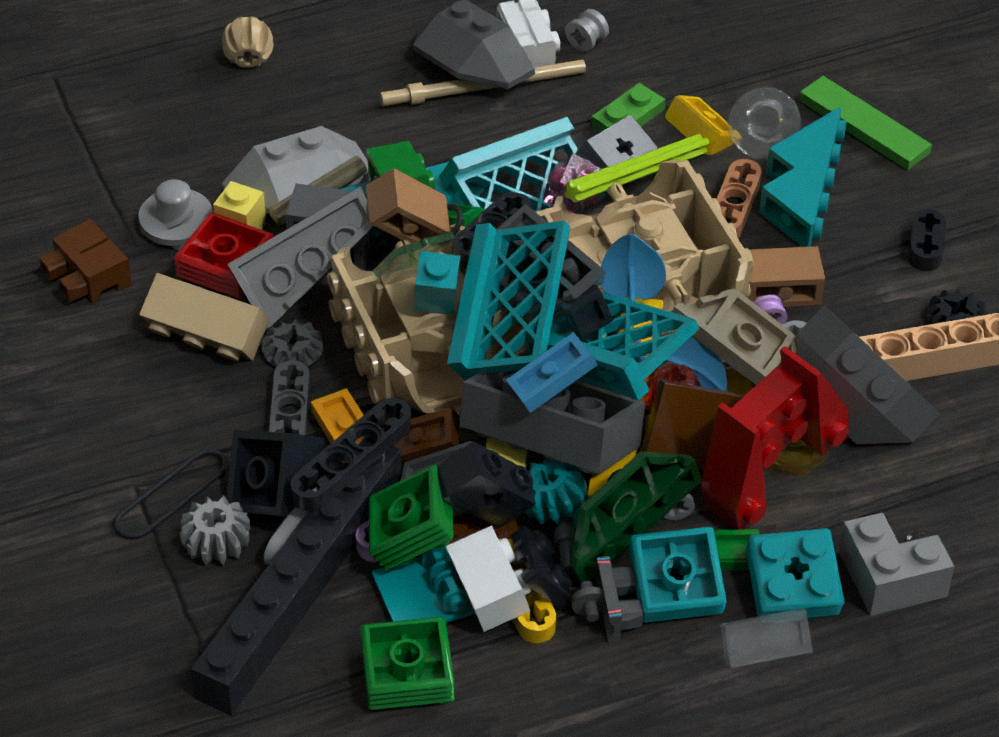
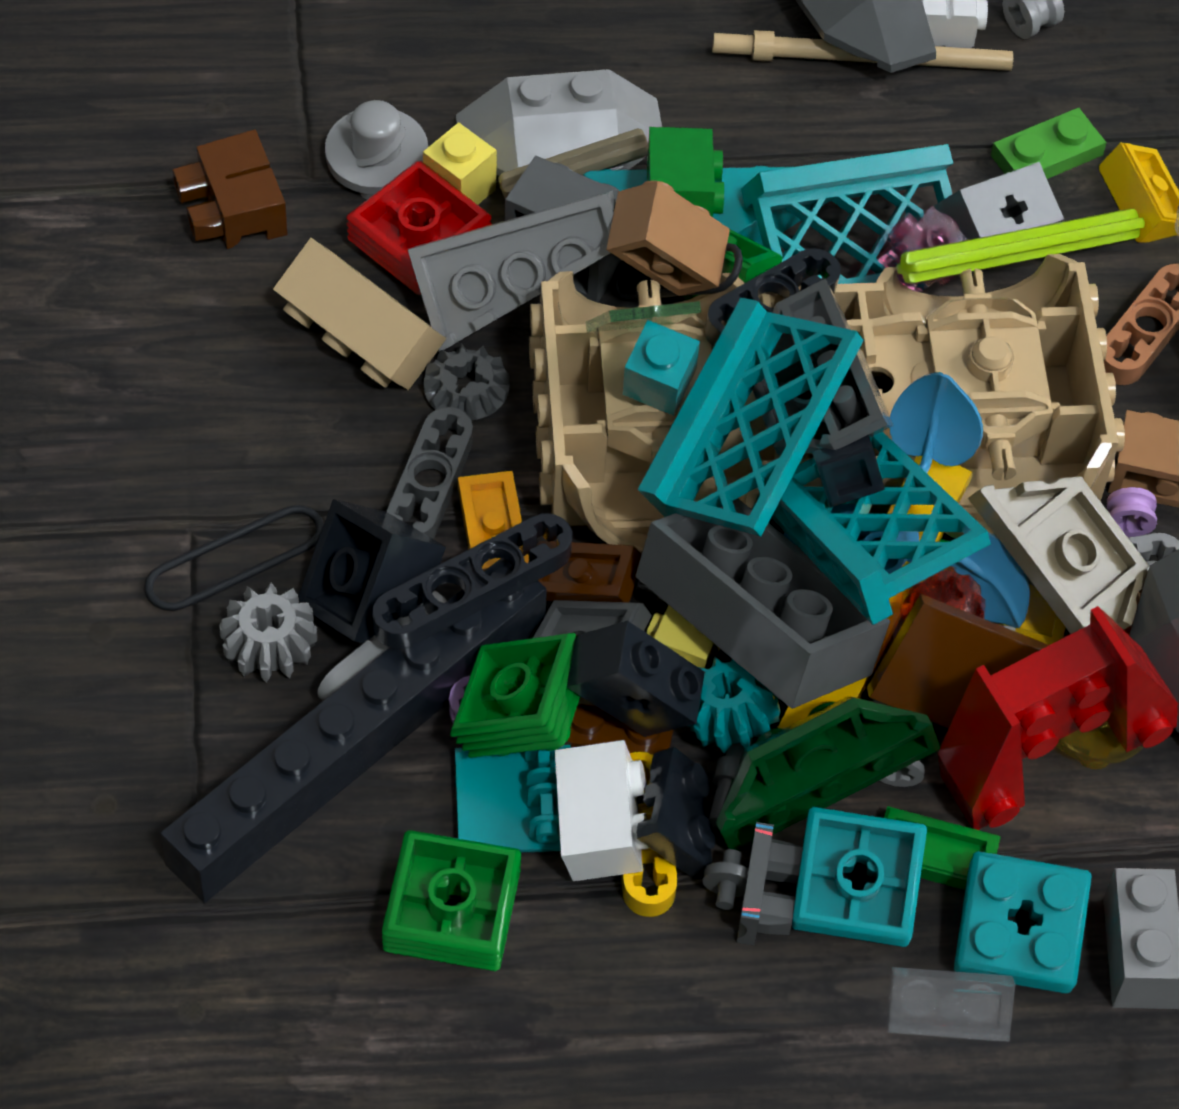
camera: 15 degrees right, 10 degrees up
dark azure plate [506,332,598,413] -> none

